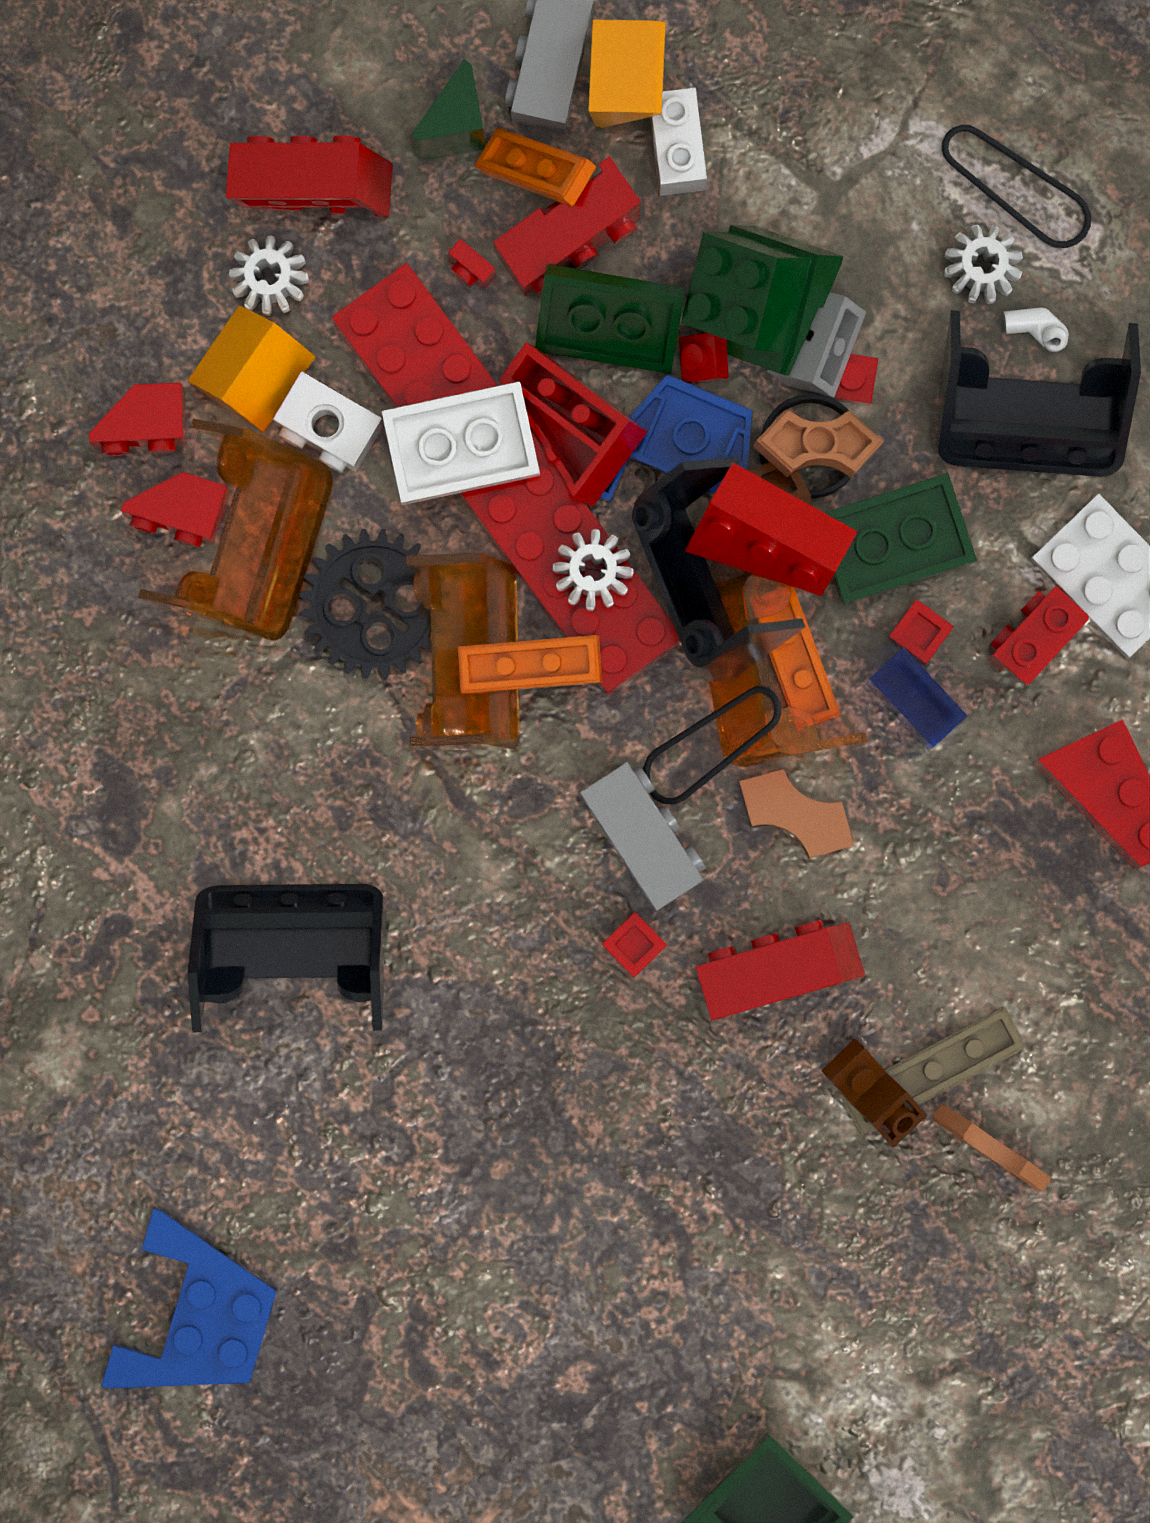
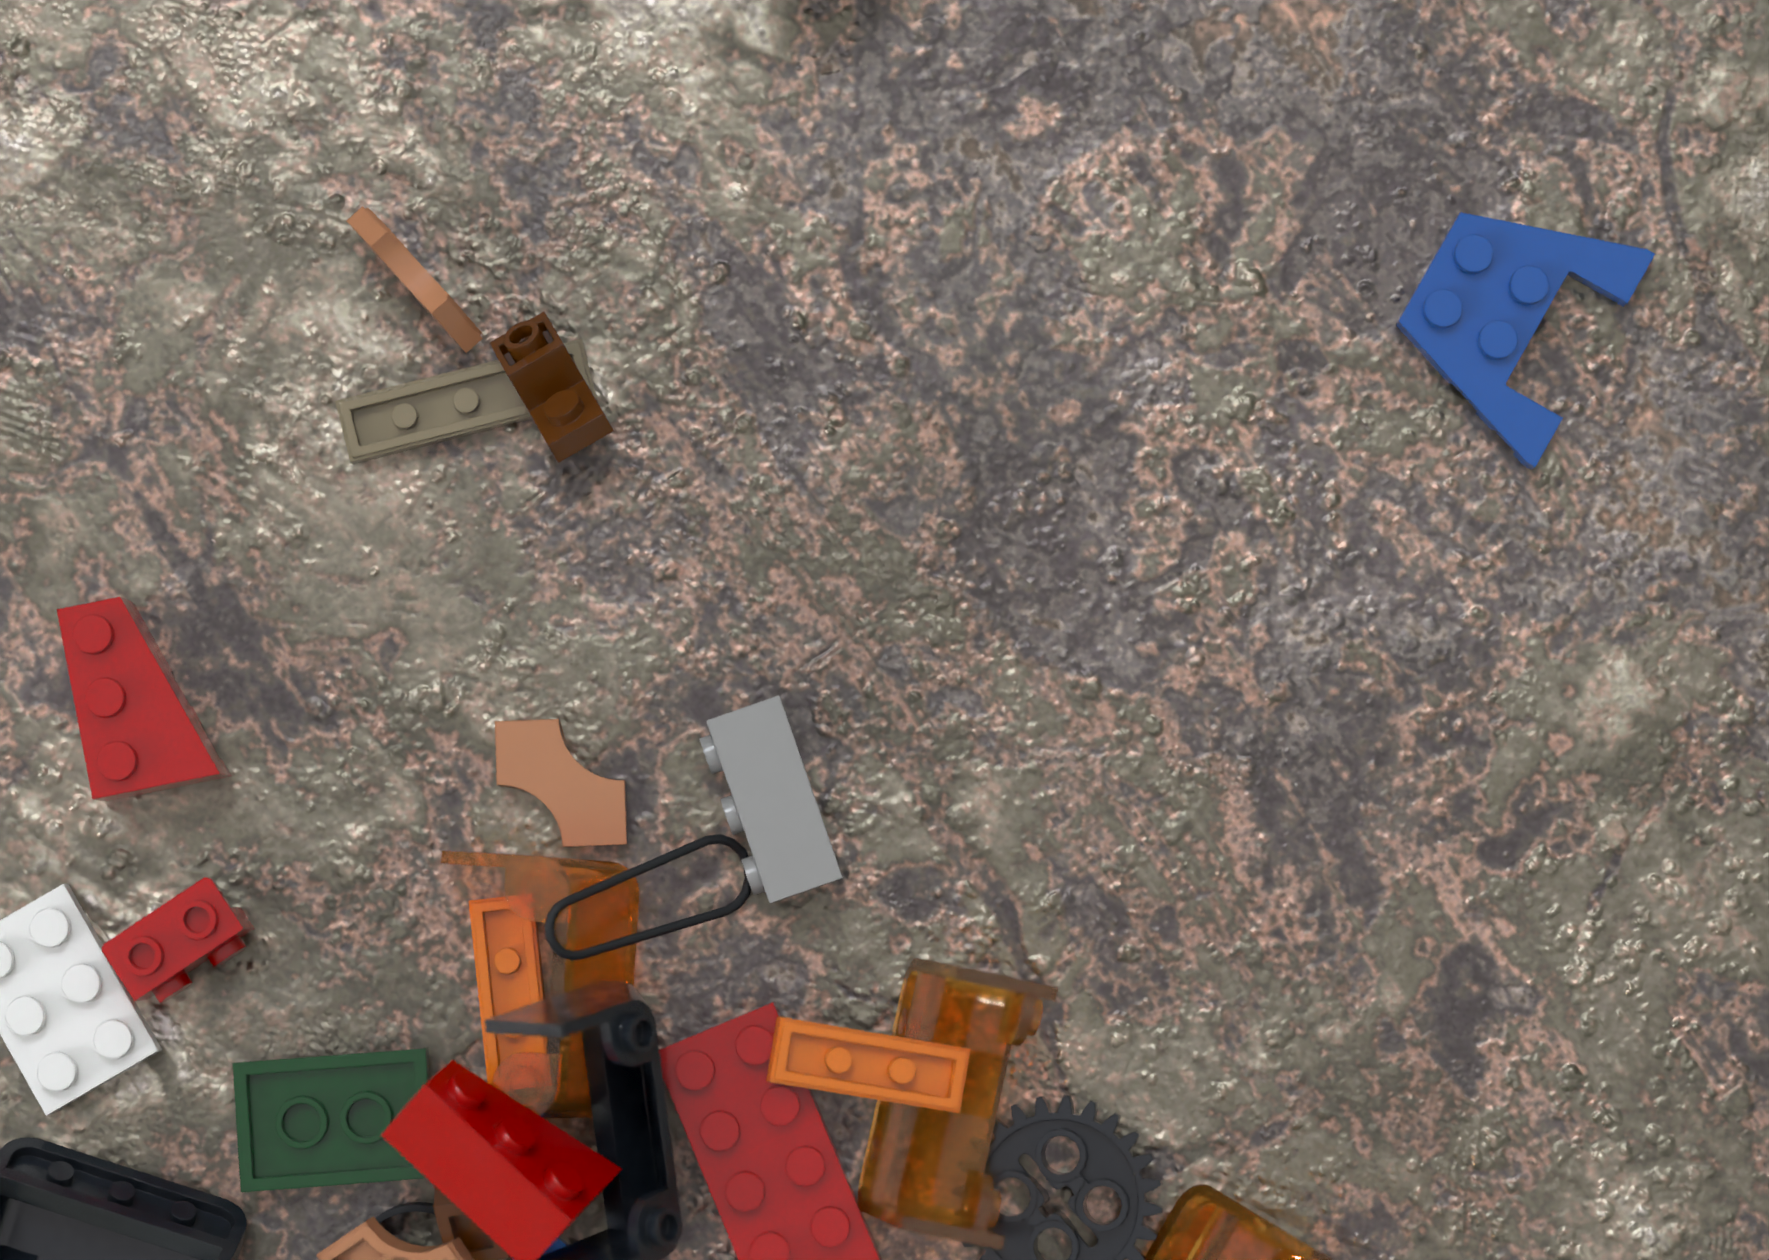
camera: 170 degrees left, 0 degrees up
black windscreen [187,884,384,1033] -> none
white gear [553,529,633,611] -> none
red plate [601,912,667,978] -> none
red wedge [695,920,865,1021] -> none
clear blue piece [865,647,968,752] -> none
red plate [888,599,954,665] -> none

